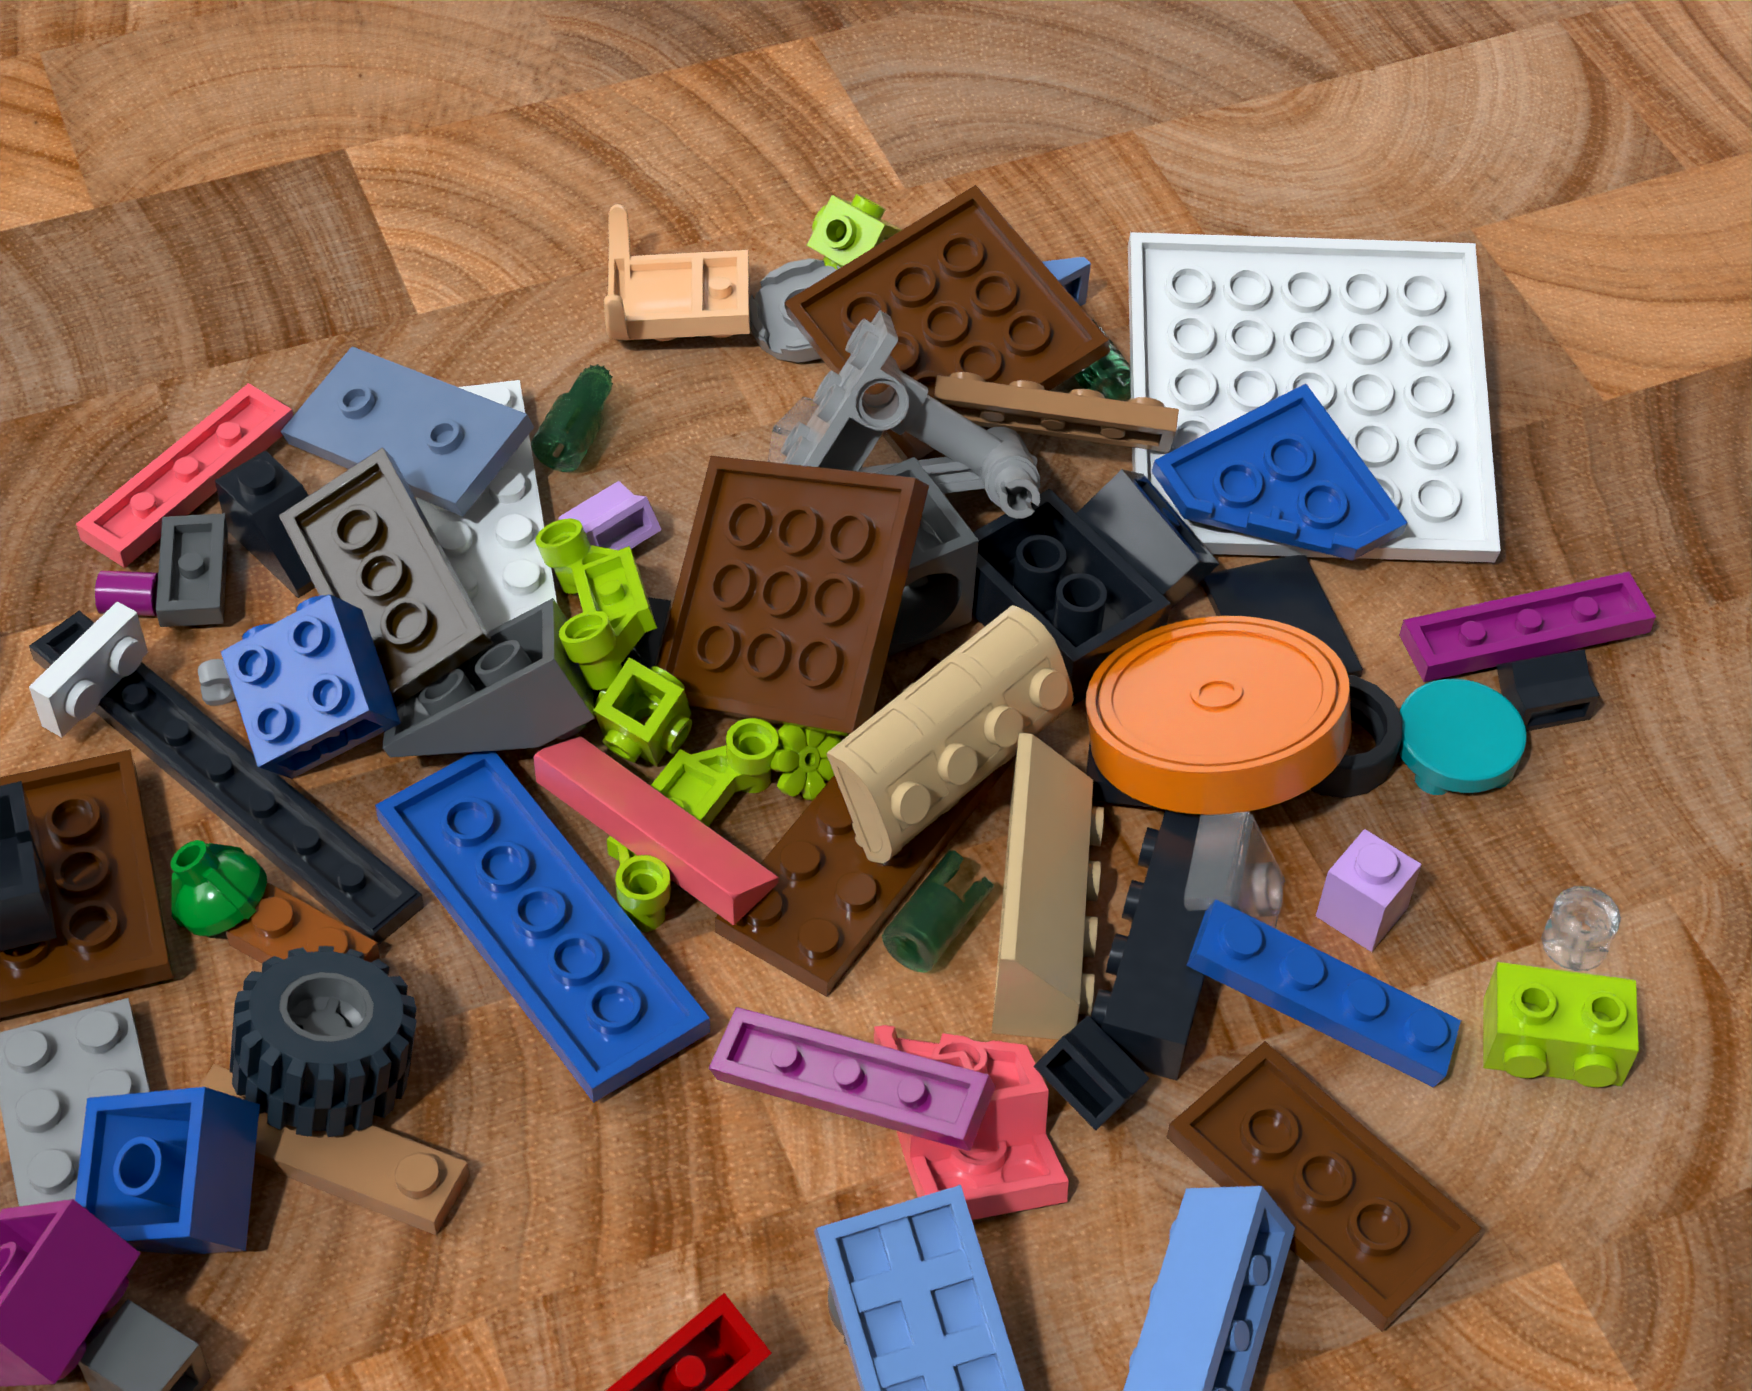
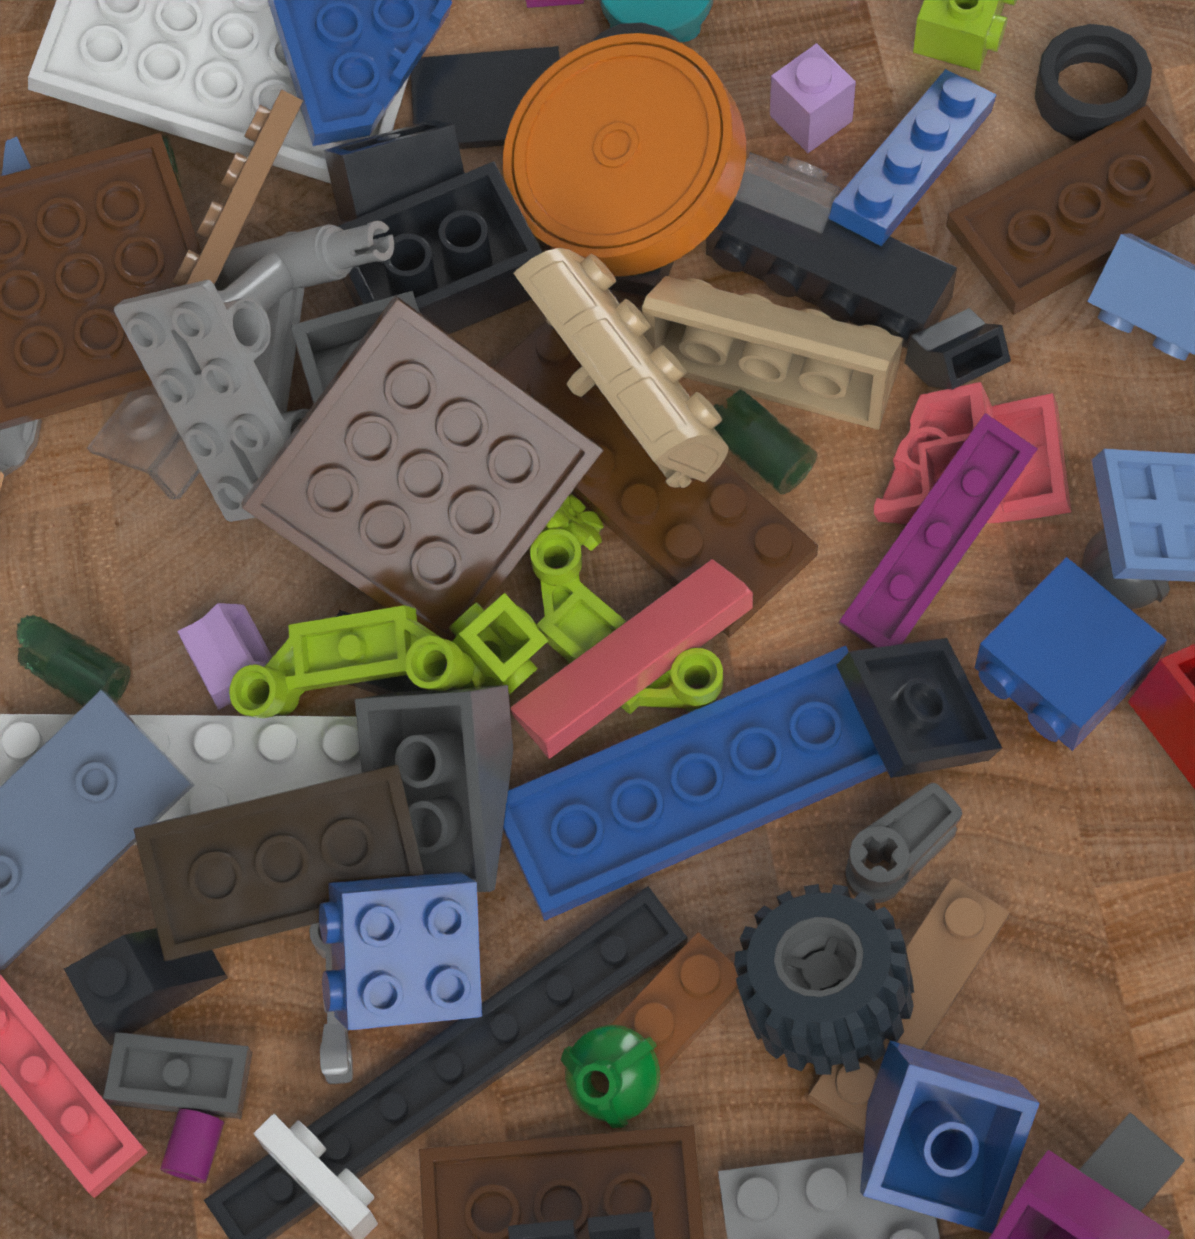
camera: 70 degrees left, 15 degrees up
none -> black plate [836,638,1002,778]
none -> dark grey piece [845,783,963,903]
none -> blue brick [975,557,1167,751]
none -> black tyre [1035,24,1152,141]

